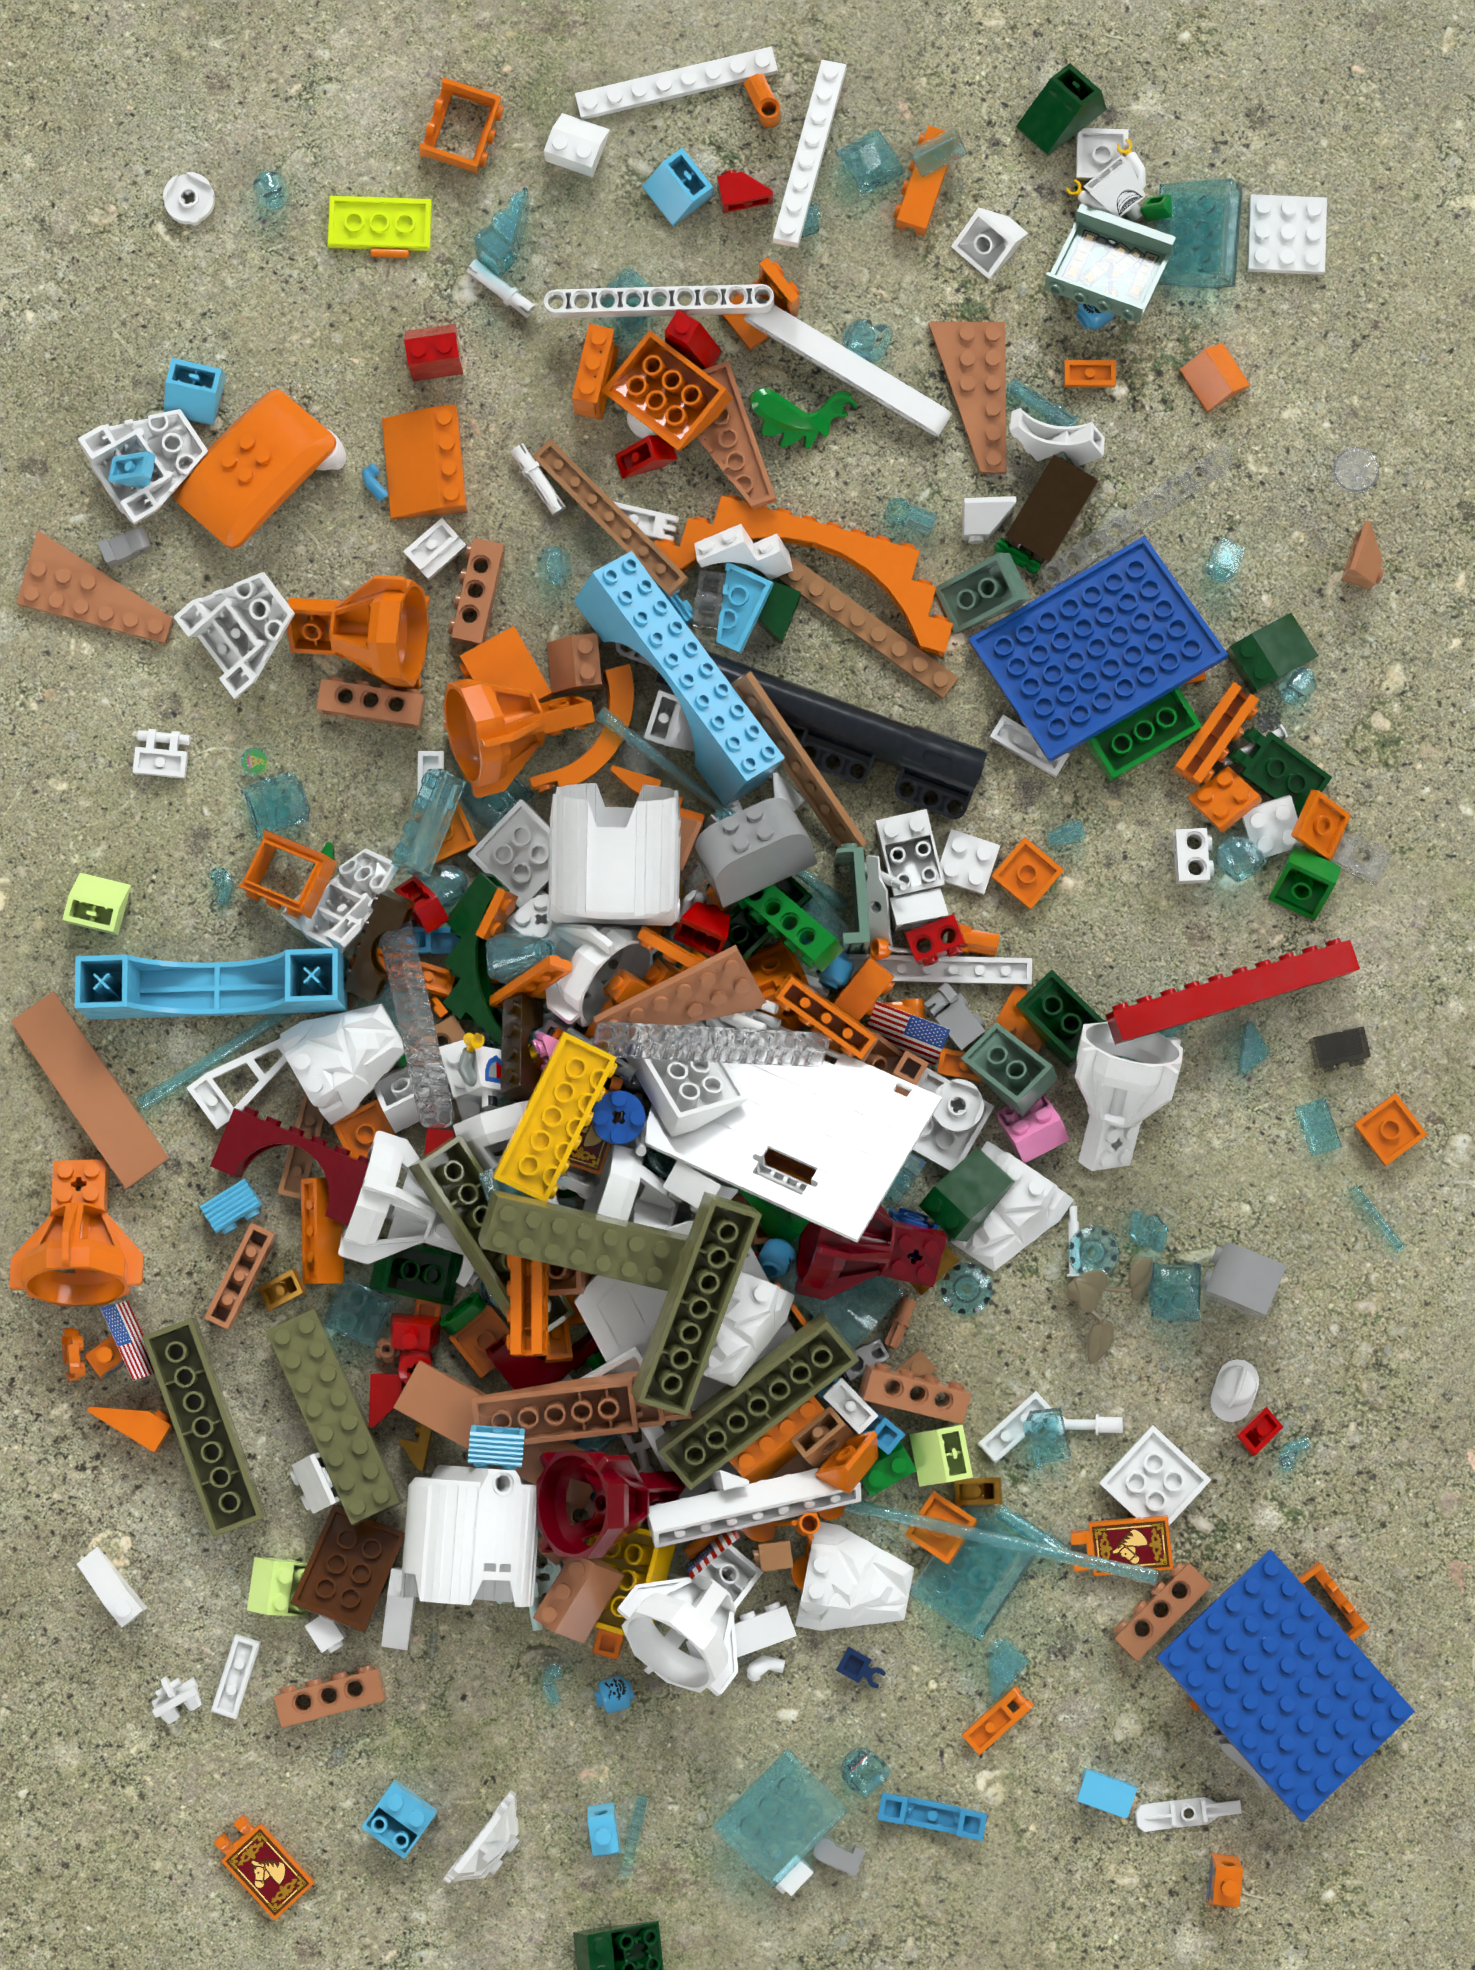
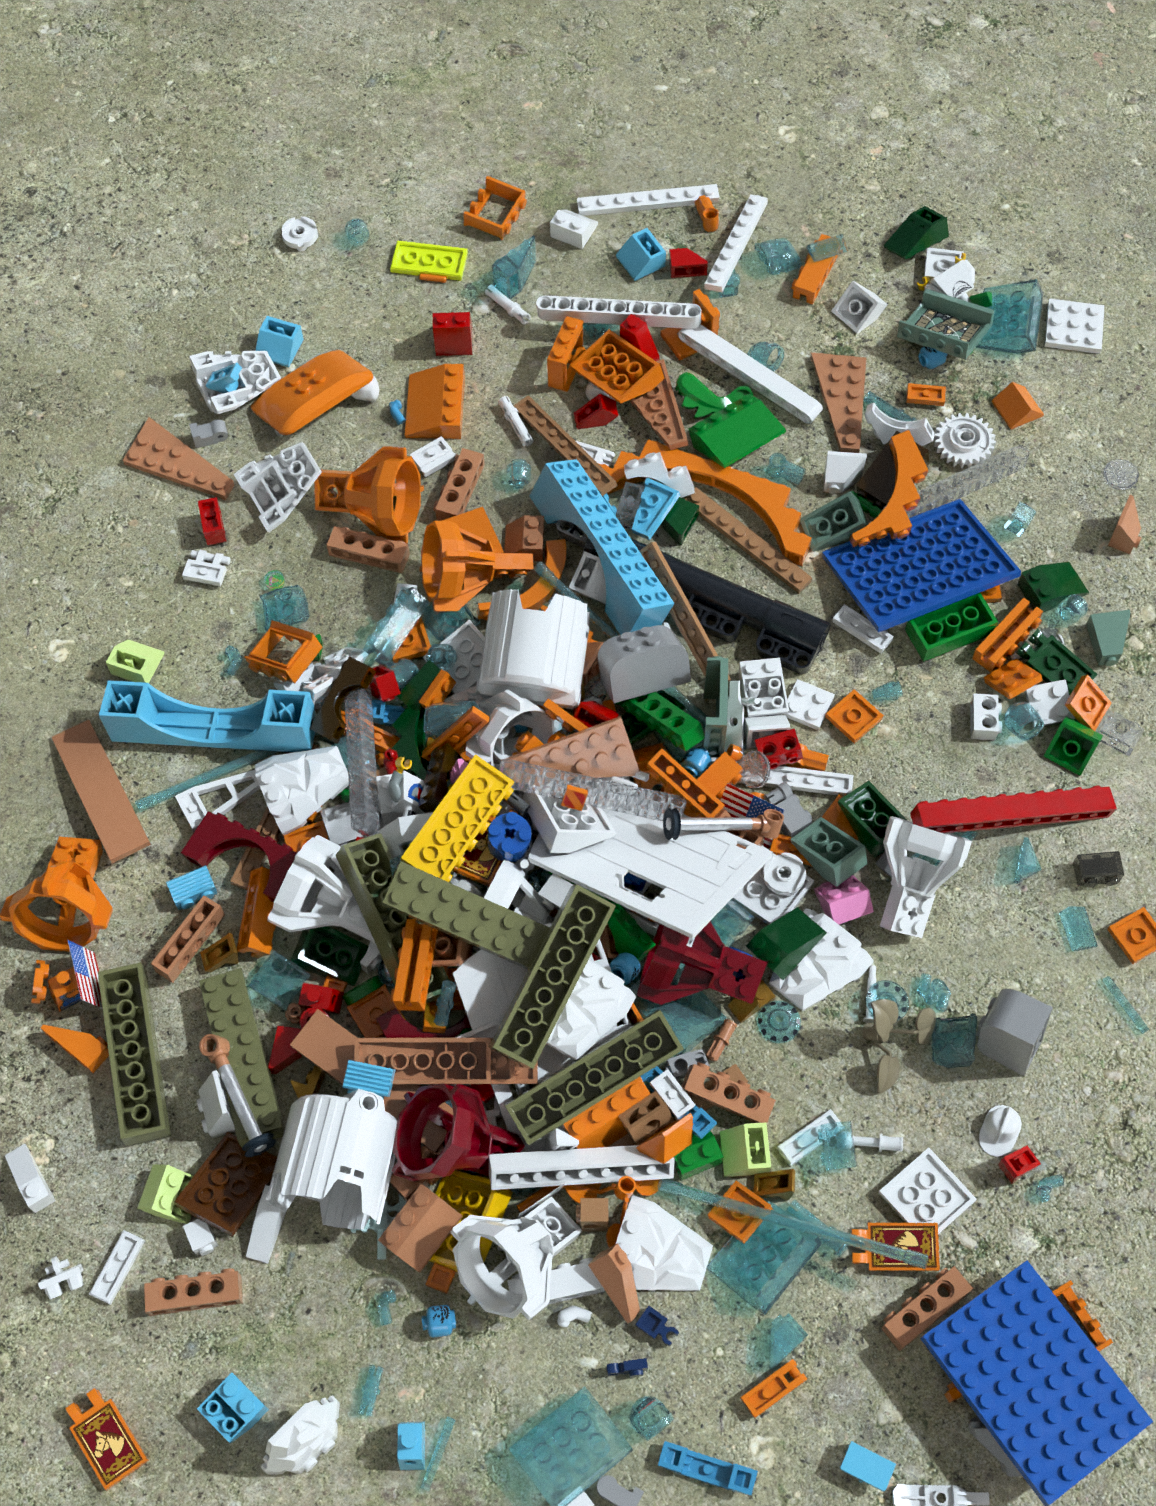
camera: 10 degrees right, 20 degrees down
none -> red brick [198,497,227,545]
none -> piece [199,1034,277,1157]
none -> clear light blue pin [357,1365,384,1417]
none -> red arm [383,749,398,775]
none -> clear light blue head [426,644,457,670]
none -> clear light blue pin [434,980,456,1026]
none -> orange tile [561,784,588,811]
none -> nougat slope [588,1243,640,1324]
none -> dark blue plate [606,1358,648,1377]
none -> piece [663,808,784,840]
none -> green slope [688,393,786,468]
none -> clear wheel [740,751,770,788]
none -> orange arch [850,430,929,547]
none -> white gear [933,413,996,468]
none -> sand green slope [1086,610,1131,666]

